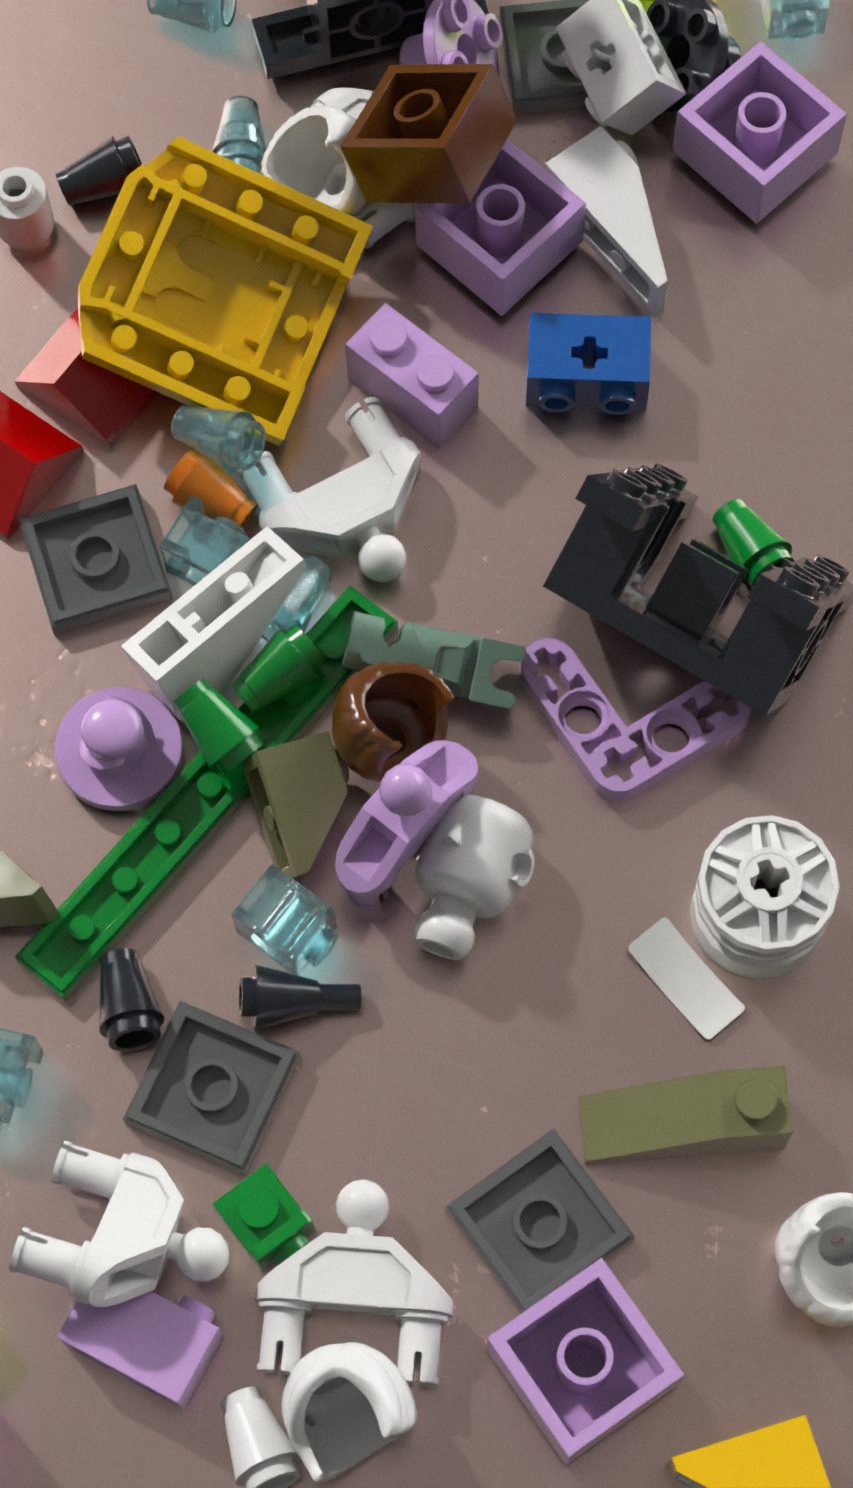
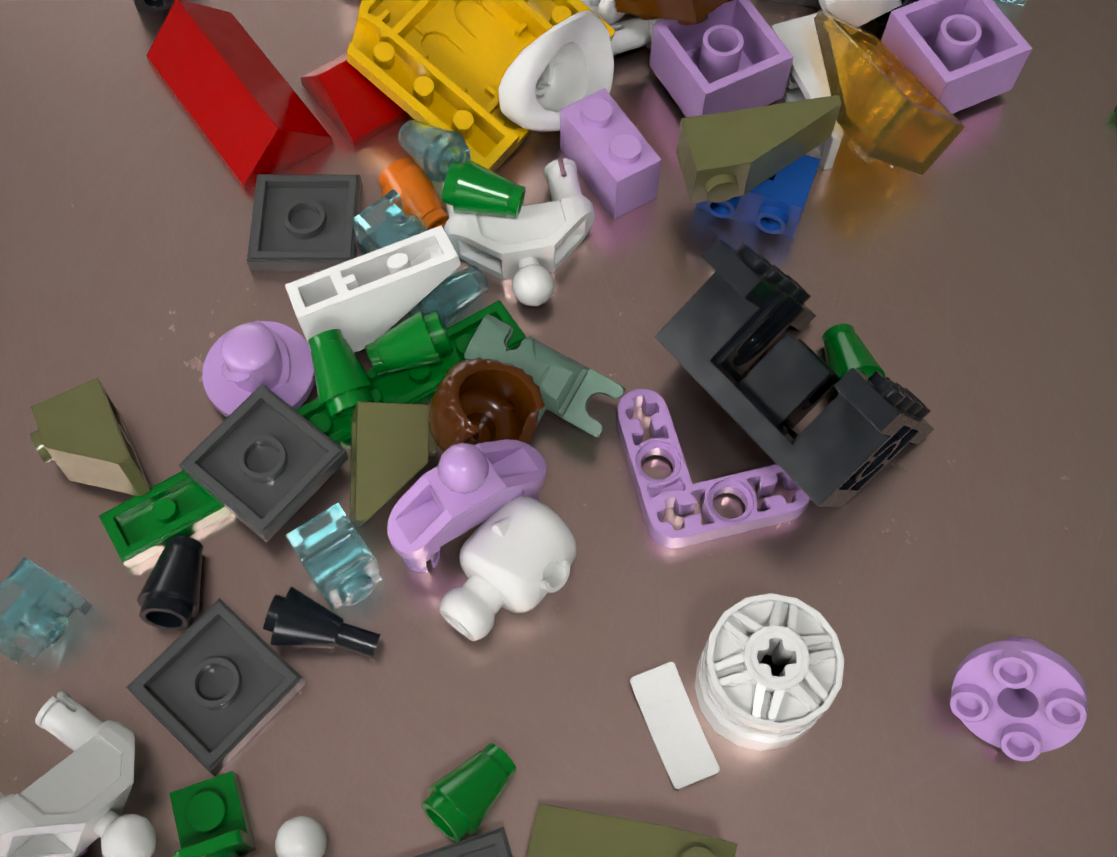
camera: 15 degrees right, 5 degrees down
none -> dark grey tile [179,384,348,543]
none -> green cone [421,743,516,842]
none -> green cone [442,159,526,218]
none -> white hat [499,10,614,132]
none -> olive slope [676,95,842,204]
none -> clear yellow slope [814,10,965,175]

